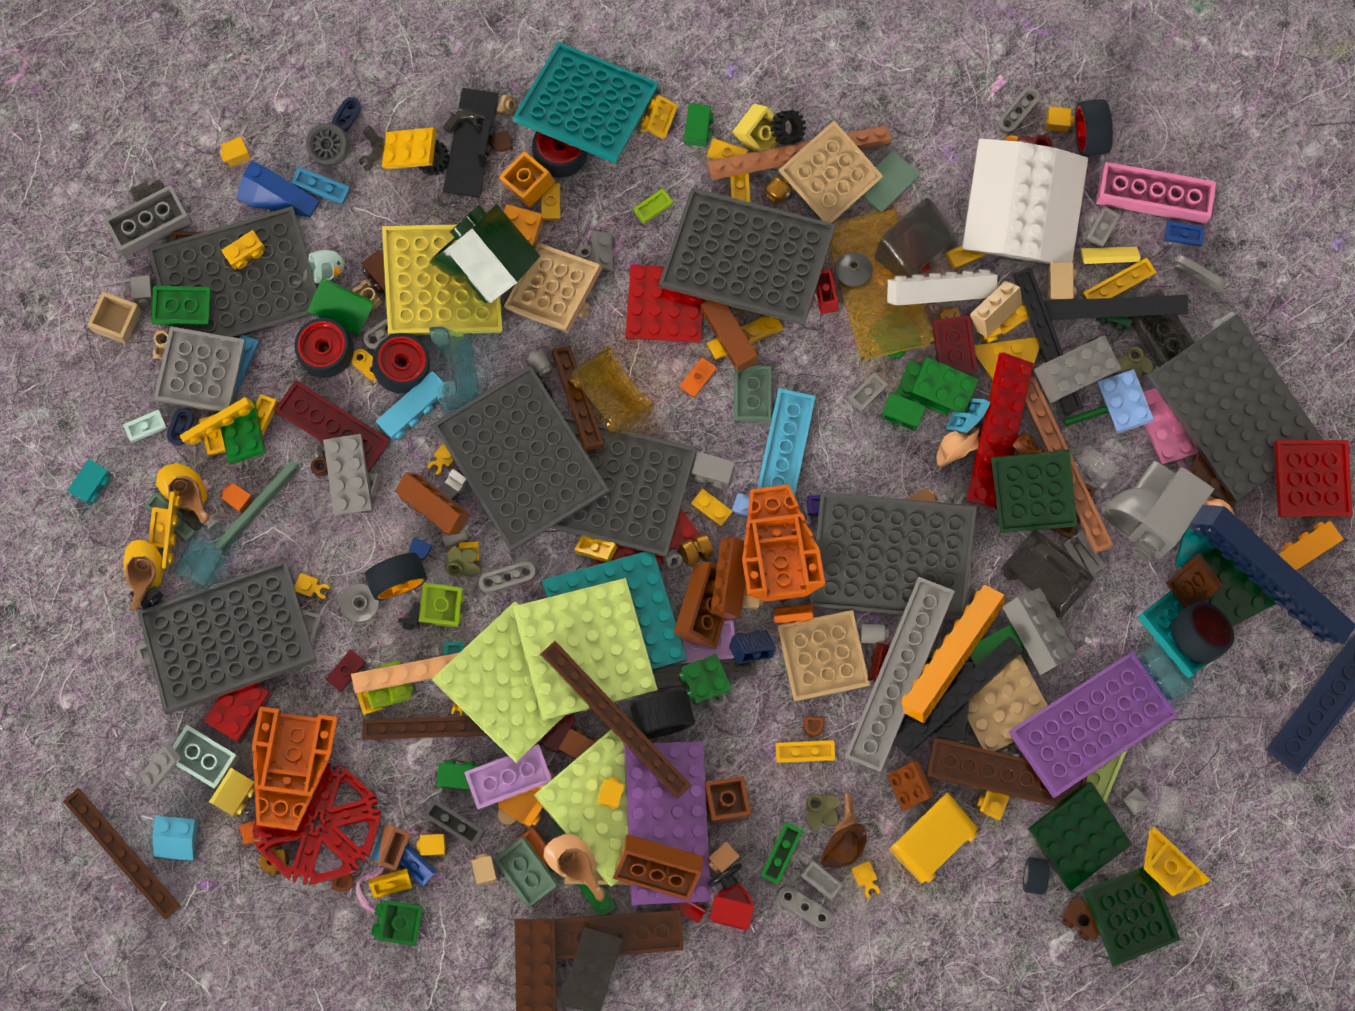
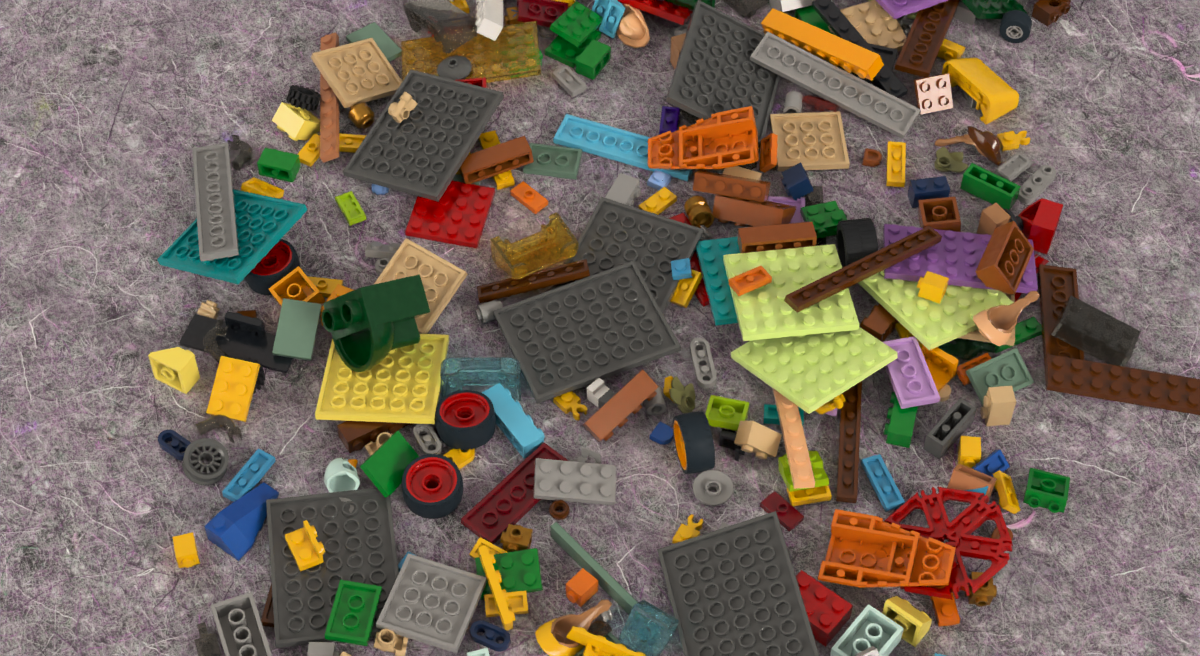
camera: 80 degrees left, 25 degrees down
none -> light yellow slope [148,347,200,394]
none -> light grey plate [192,142,239,261]
none -> clear smoke piece [227,135,253,171]
none -> sand green tile [272,298,322,361]
none -> tan plate [388,92,417,123]
none -> pearl gold brick [500,524,533,552]
none -> dark azure plate [671,258,692,280]
none -> orange plate [729,266,772,296]
none -> tan brick [734,421,782,460]
none -> dark orange brick [738,222,817,253]
none -> dark azure plate [861,454,905,512]
none -> dark blue brick [907,176,950,208]

